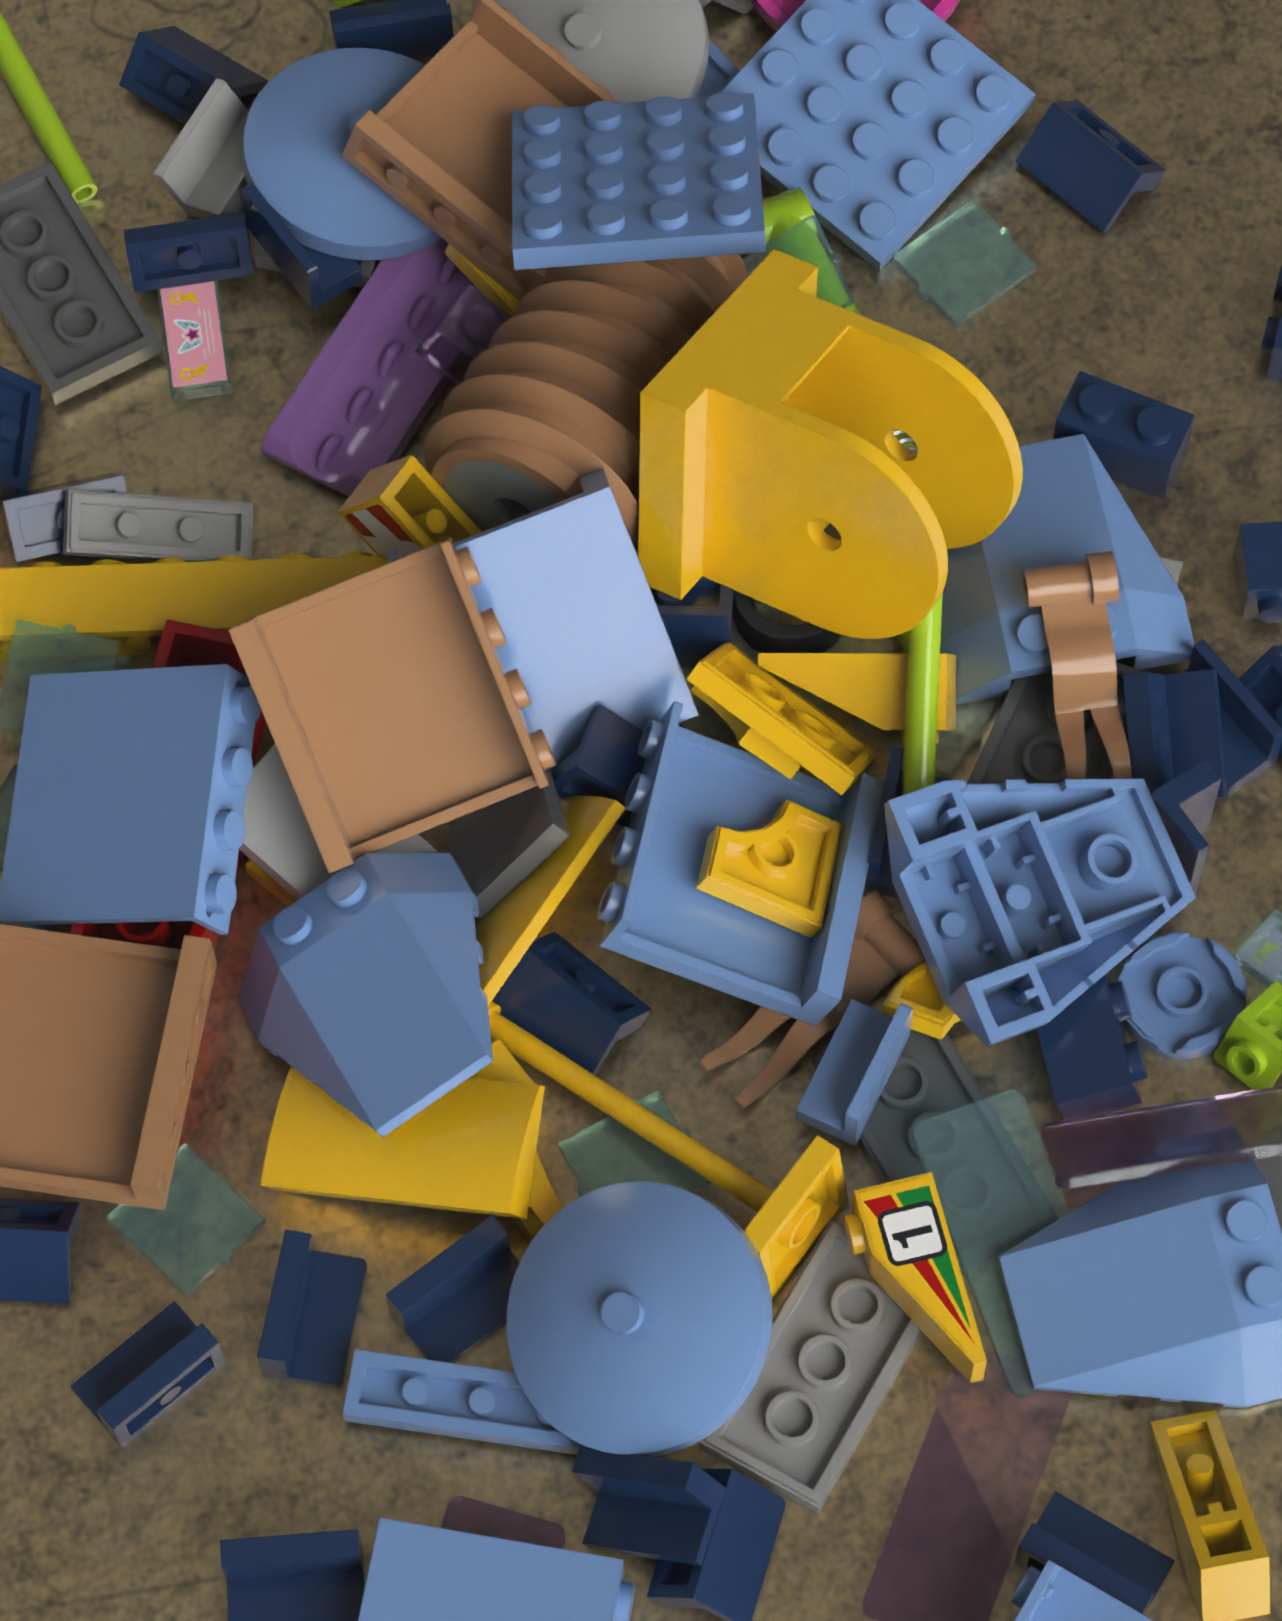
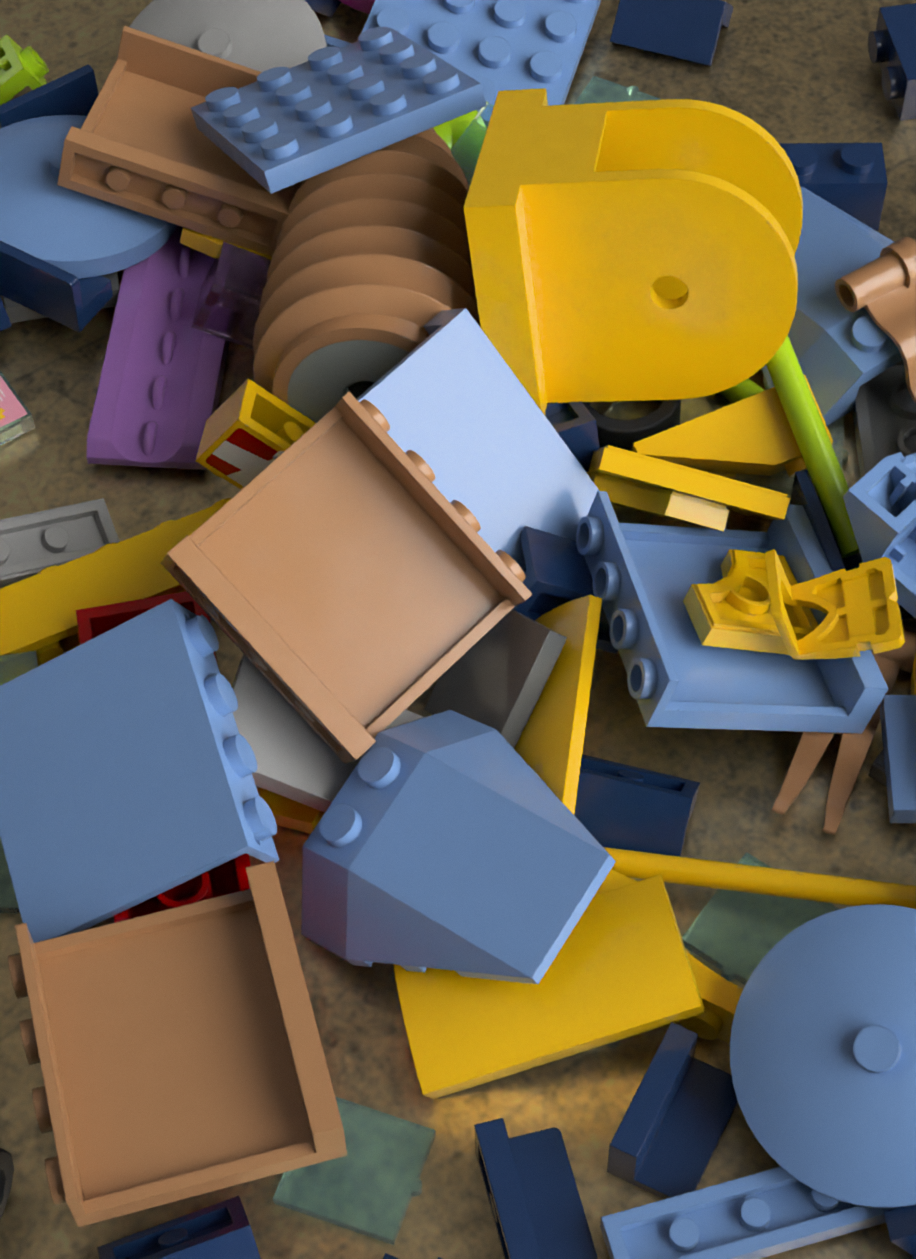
camera: 25 degrees left, 10 degrees down
none -> yellow piece [765,549,905,660]

